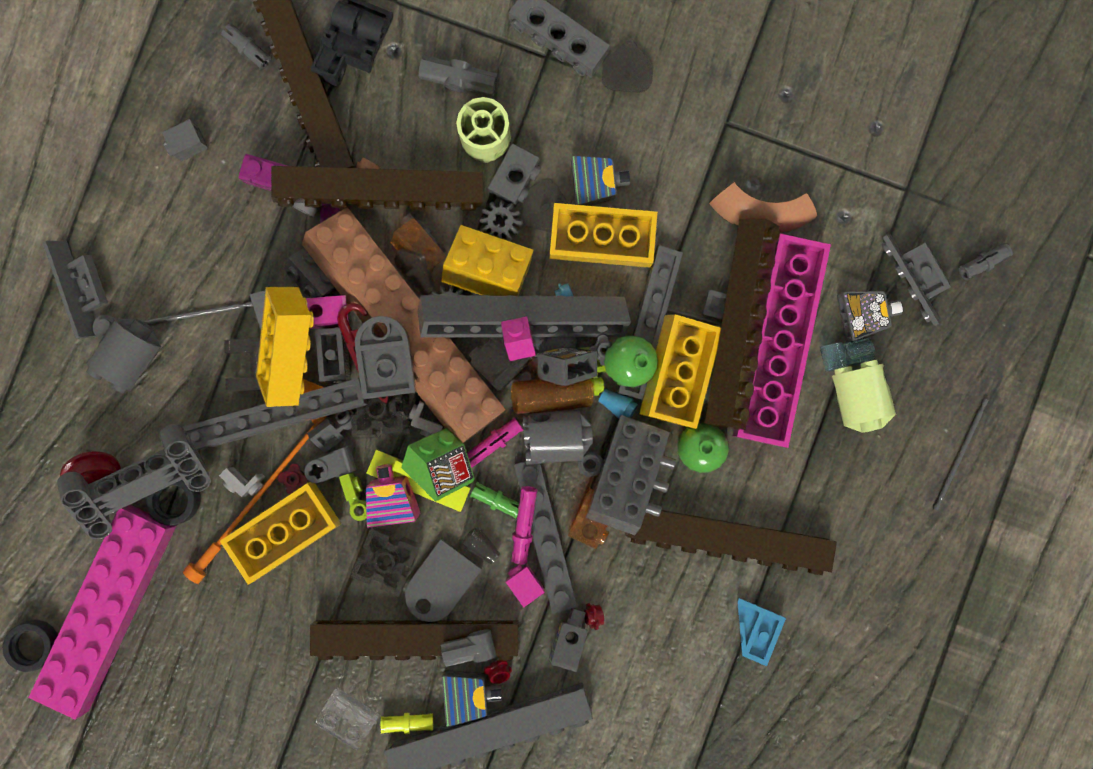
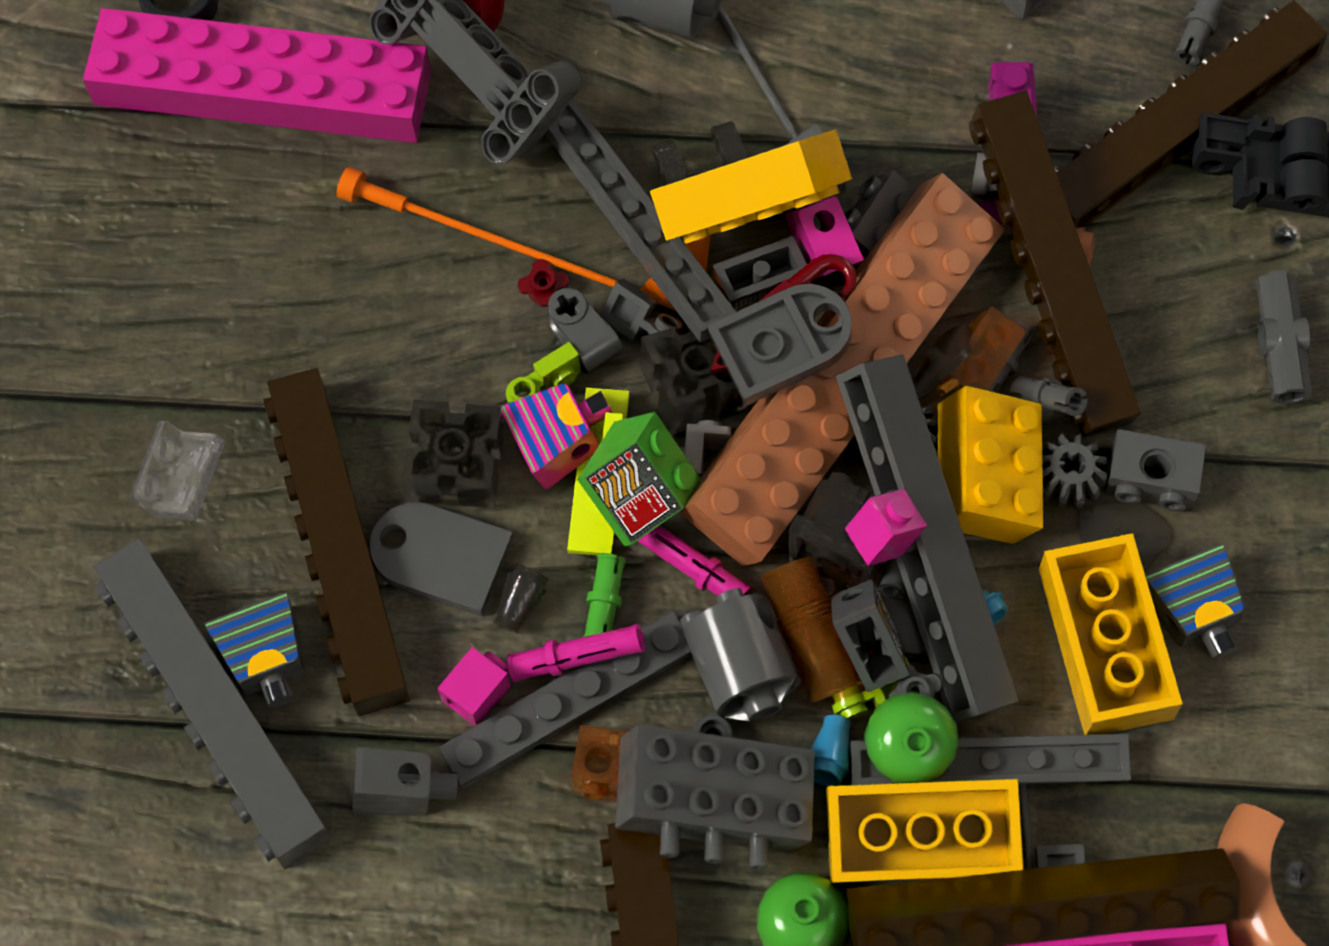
camera: 75 degrees right, 20 degrees down
black tyre [146,480,200,525] -> none
light grey bracket [219,467,265,497] -> none
yellow brick [220,482,342,585] -> none
neon yellow pin [380,713,433,734] -> none
dark grey piece [441,629,497,667] -> none
yellowish green cylinder [456,97,511,163] -> none
dark red plate [484,660,512,684] -> none
dark red plate [584,603,604,630] -> none
none -> dark grey pin [1010,375,1088,416]

